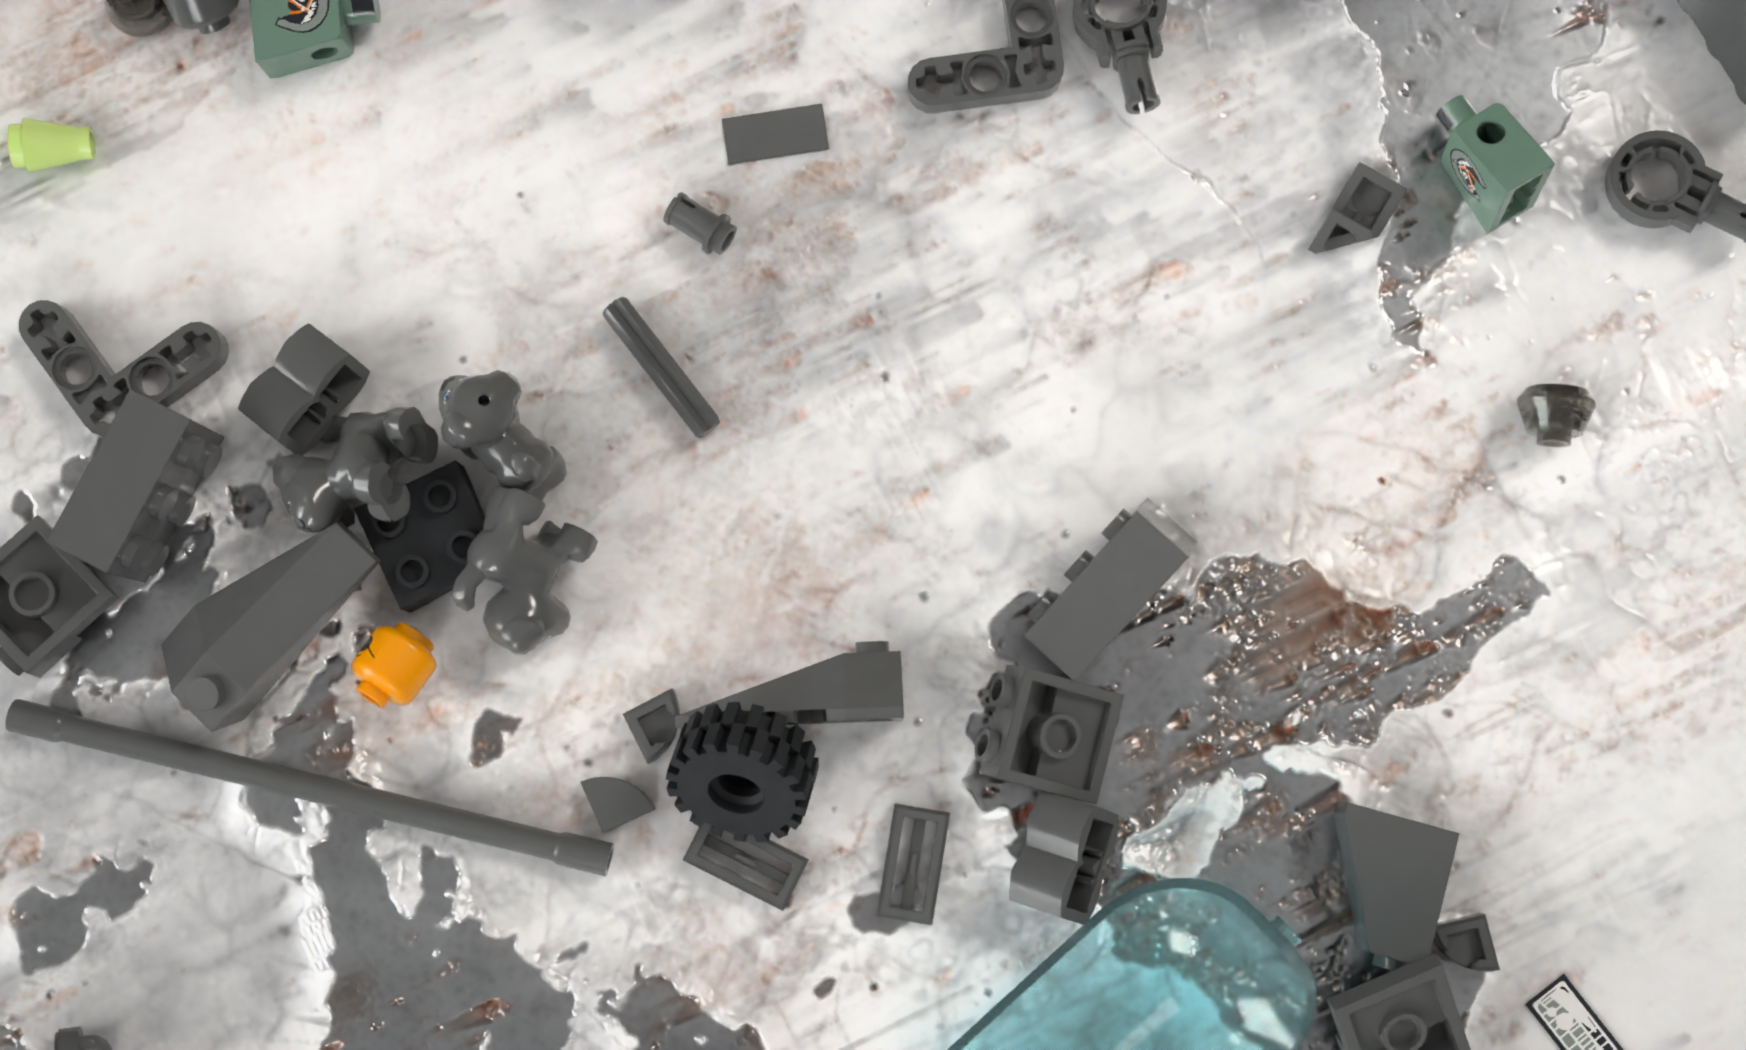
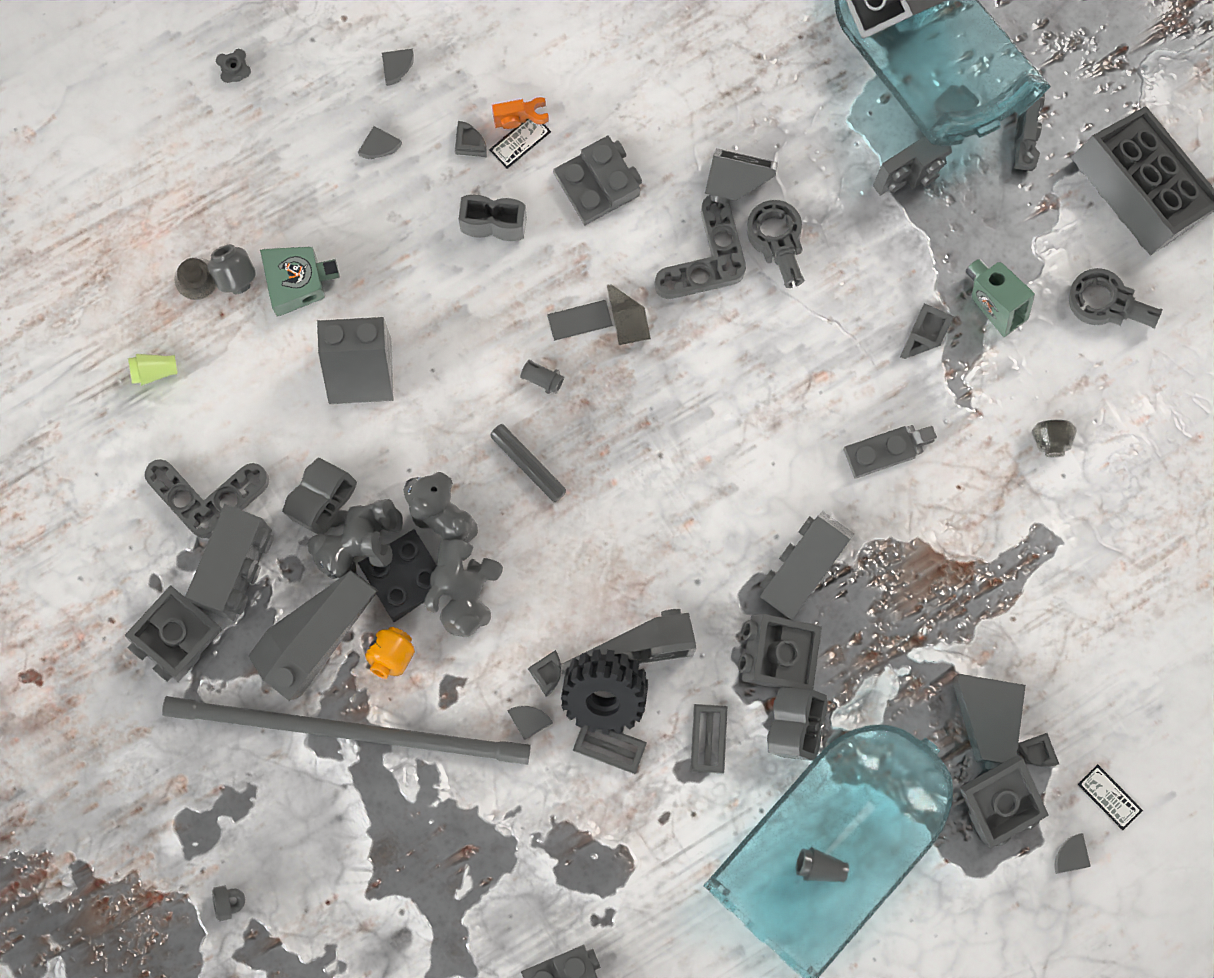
camera: 10 degrees left, 5 degrees down
none -> dark grey slope [317,317,394,404]
none -> clear smoke slope [606,284,651,345]
none -> dark grey hinge [843,425,937,479]

